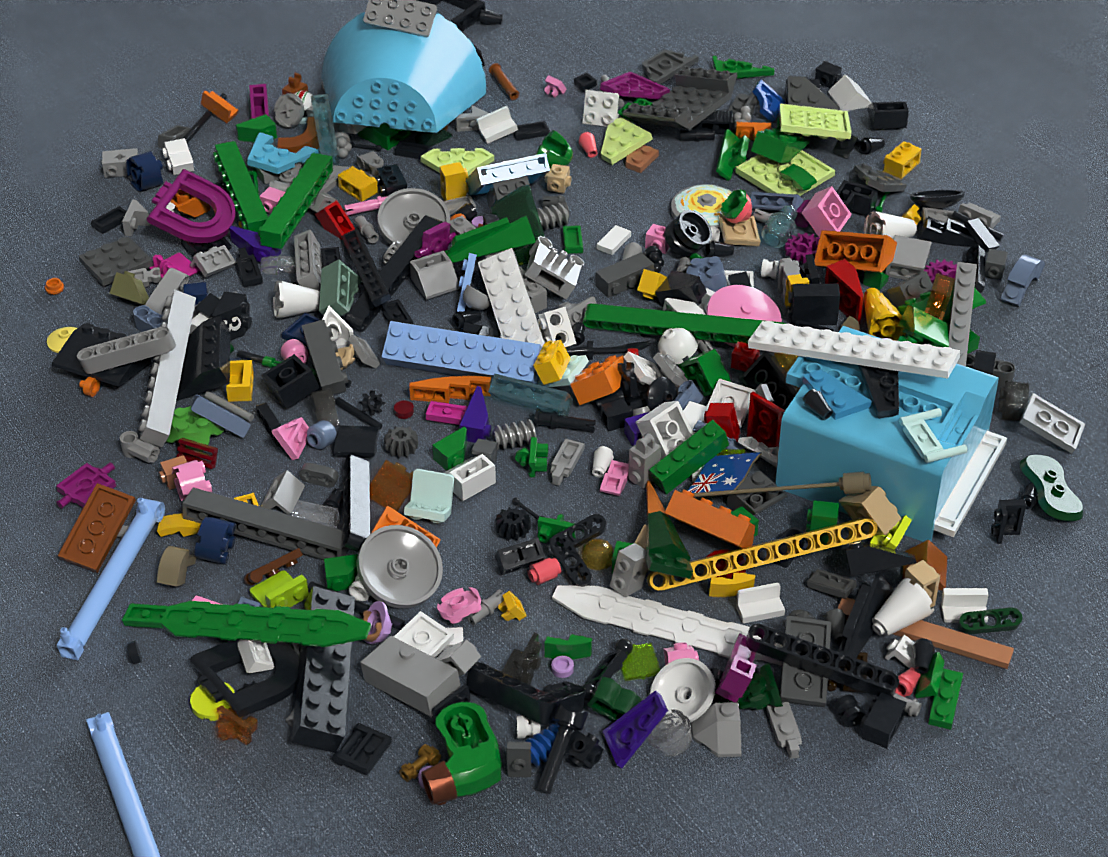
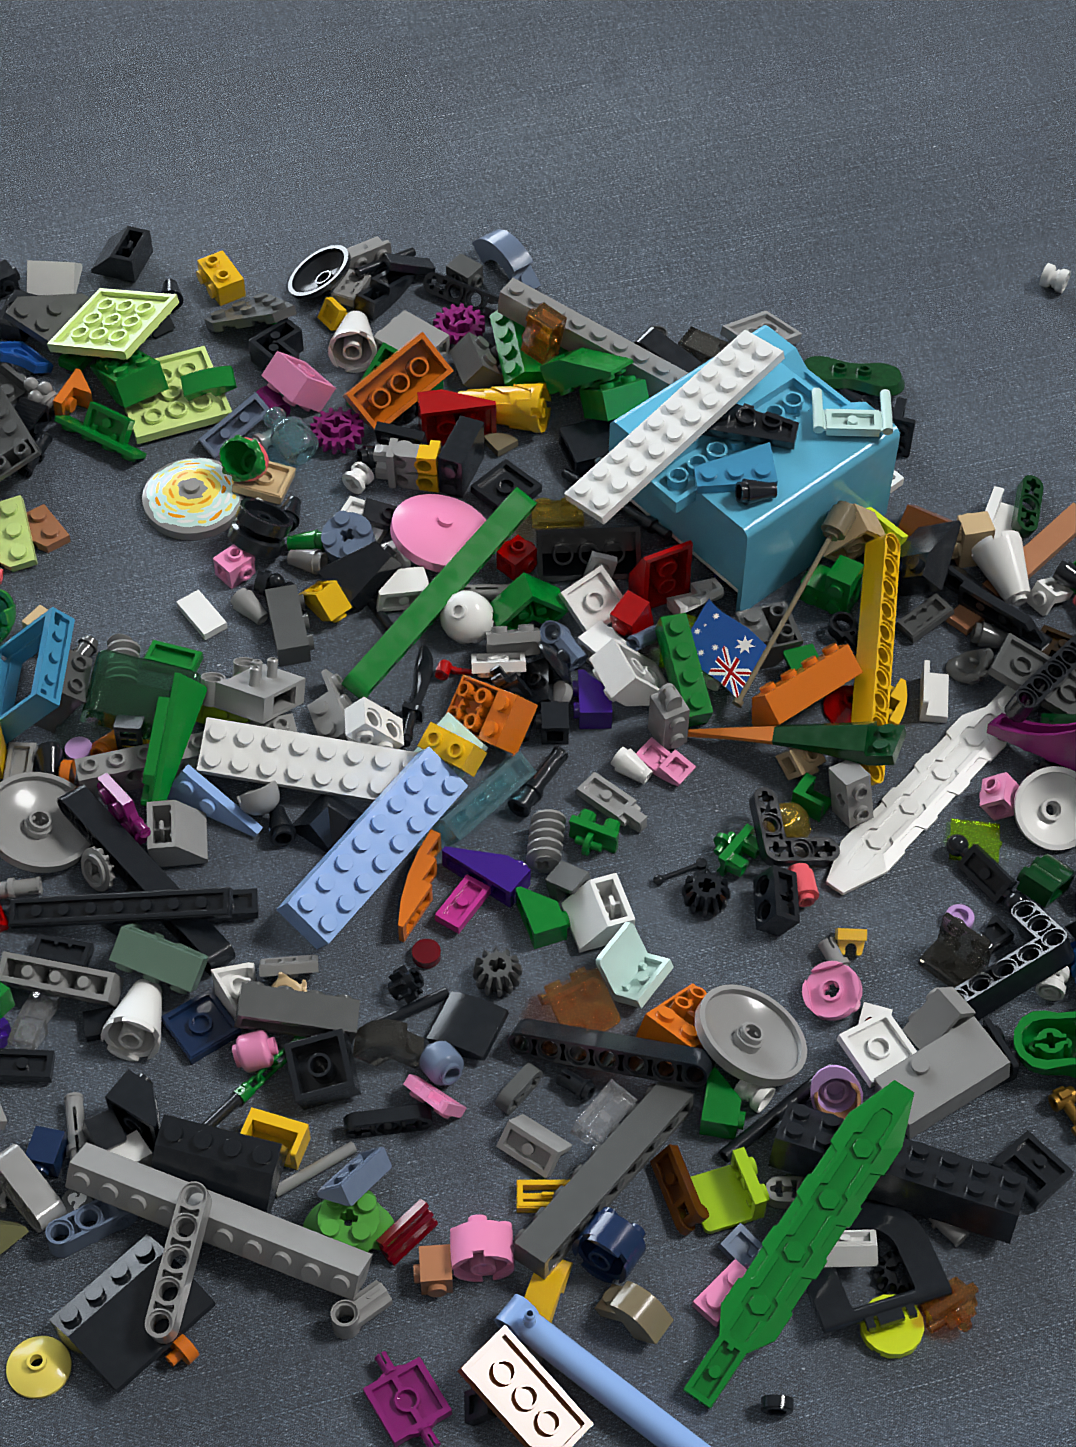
camera: 70 degrees left, 10 degrees up
green slope [544,634,592,659] -> none

